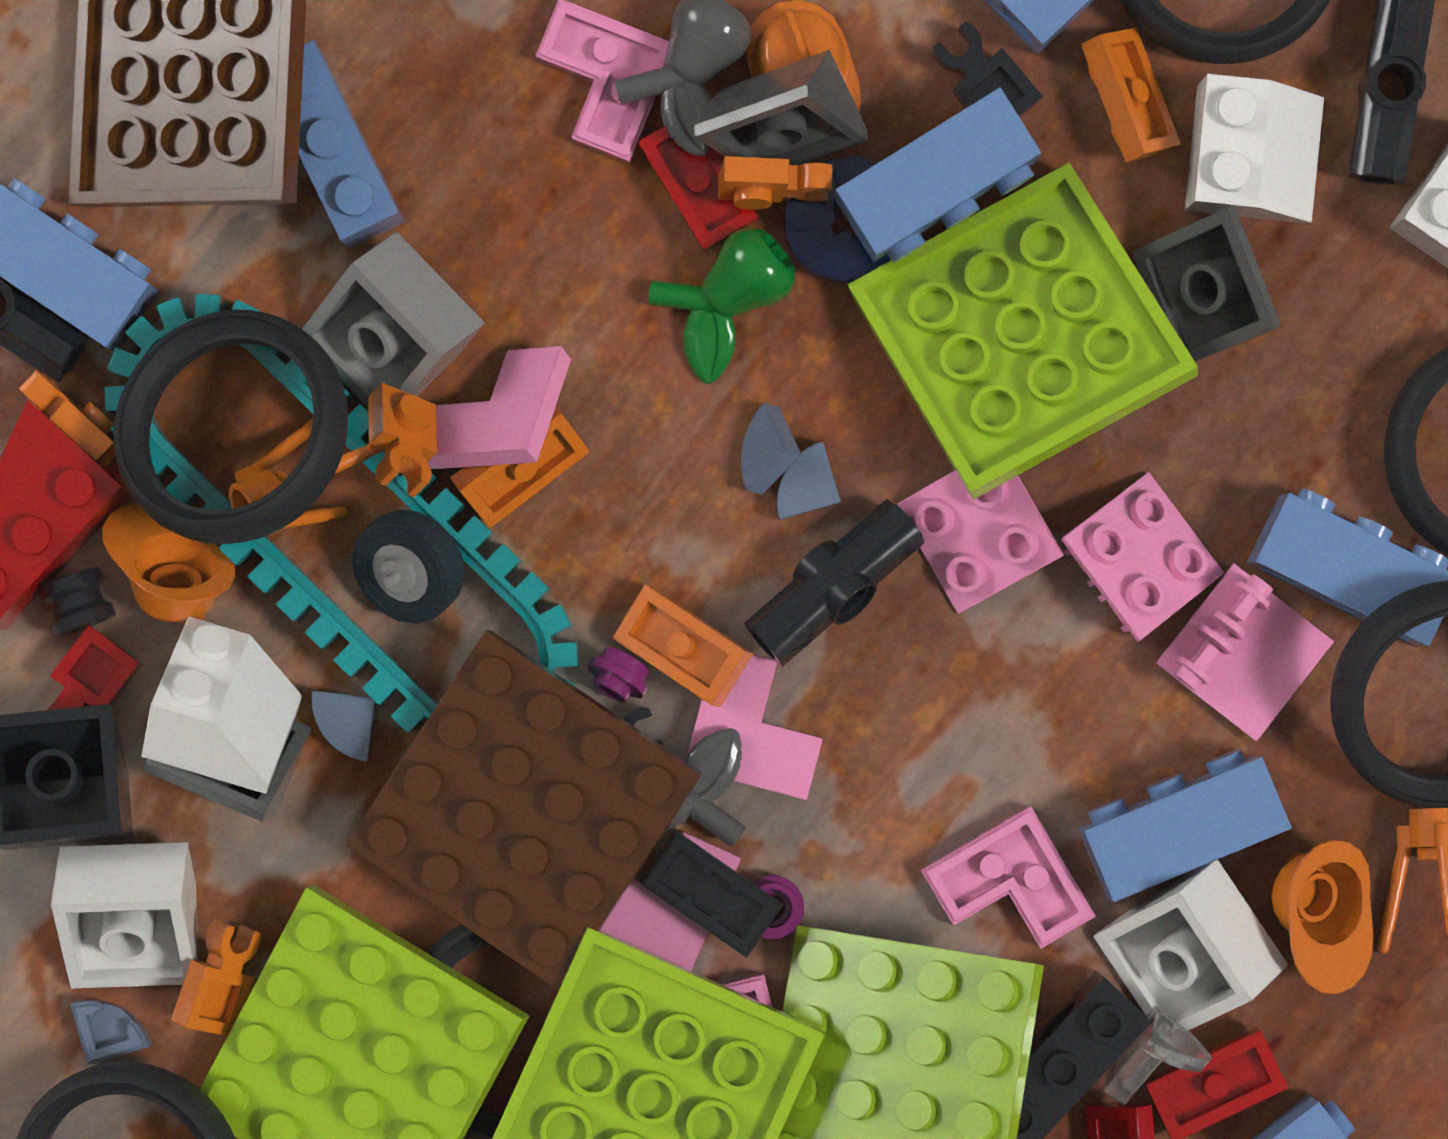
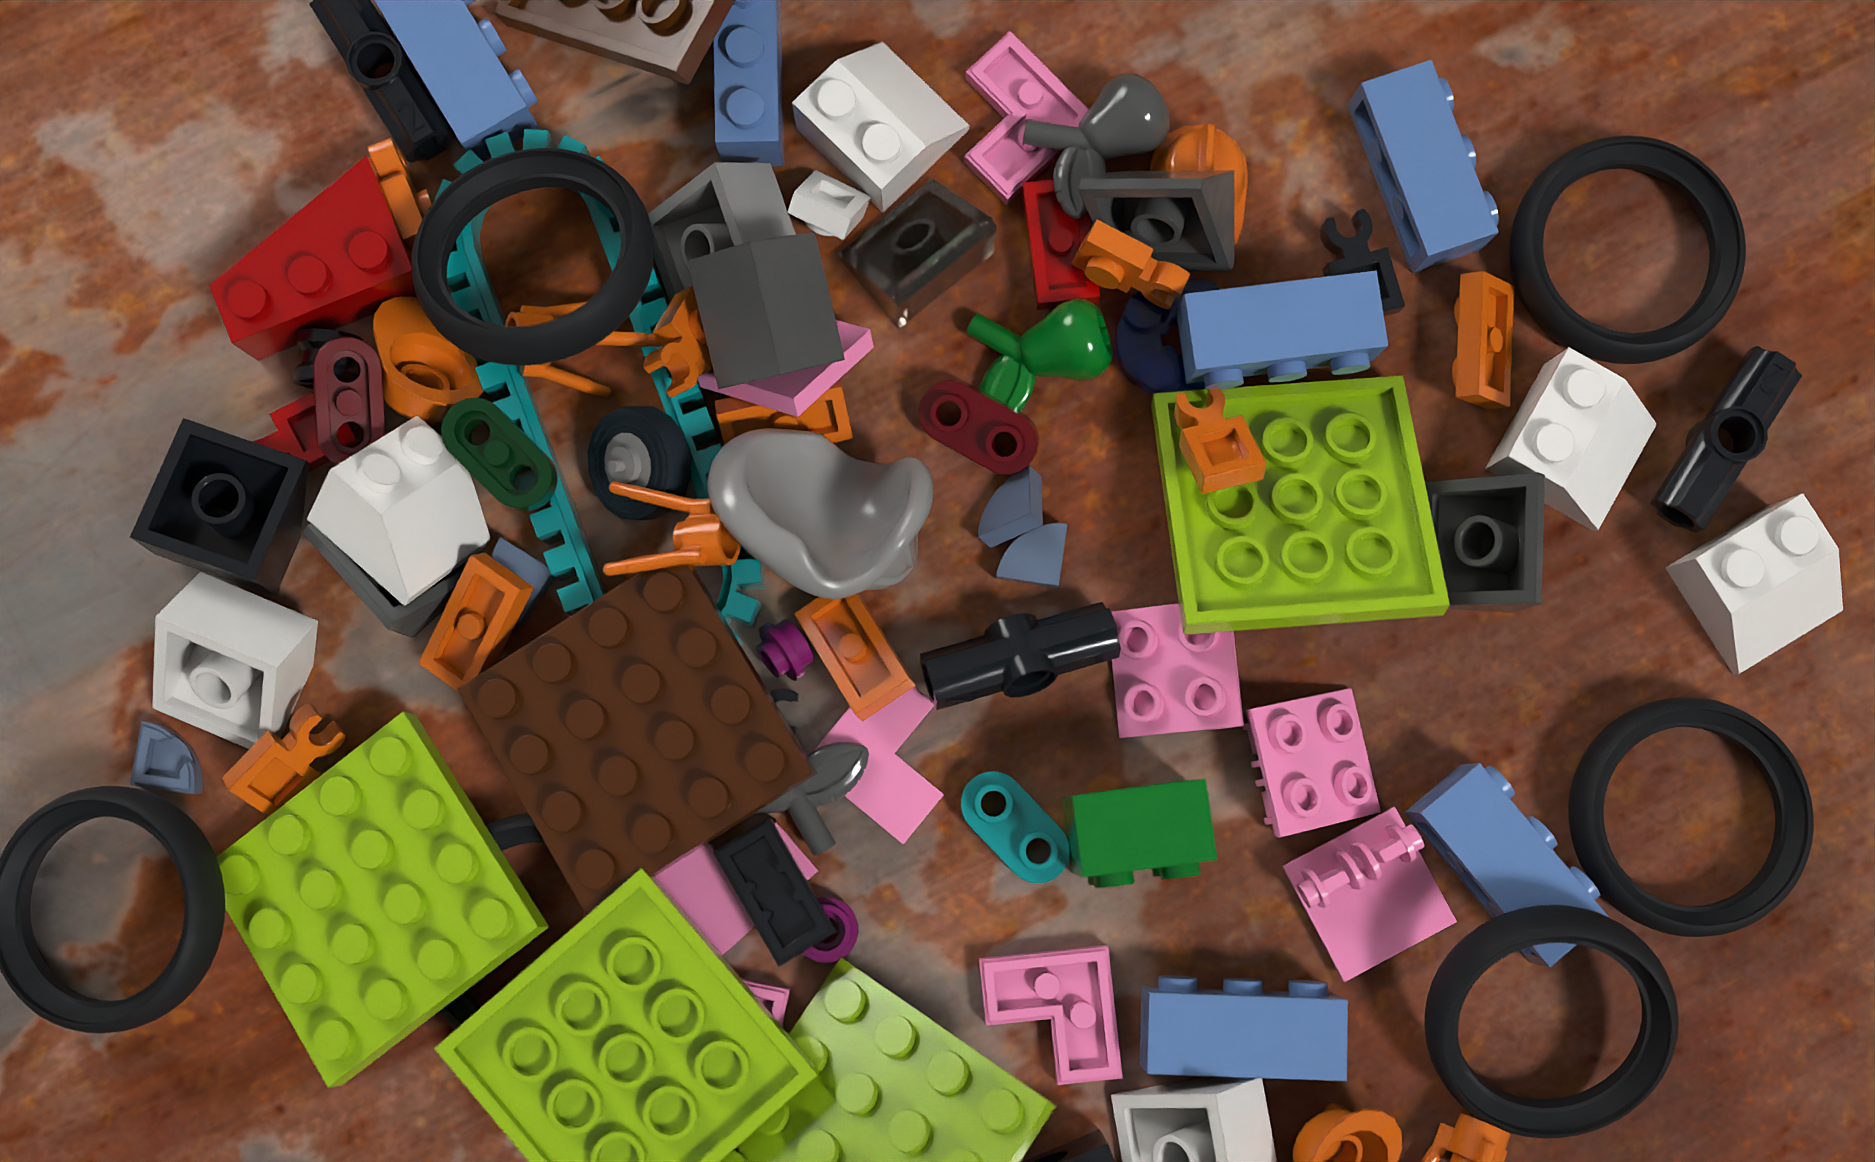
camera: 20 degrees right, 5 degrees down
none -> dark red plate [312,337,385,465]
none -> orange plate [418,553,534,693]
none -> dark green plate [441,398,558,511]
none -> orange plant [603,481,740,579]
none -> dark grey slope [687,232,845,389]
none -> light grey piece [707,428,934,599]
none -> white plate [787,170,871,240]
none -> white slope [792,42,969,213]
none -> clear smoke slope [837,179,997,329]
none -> dark red plate [919,379,1039,475]
none -> teal plate [960,771,1070,883]
none -> green brick [1061,779,1217,888]
none -> orange plate [1174,388,1266,494]

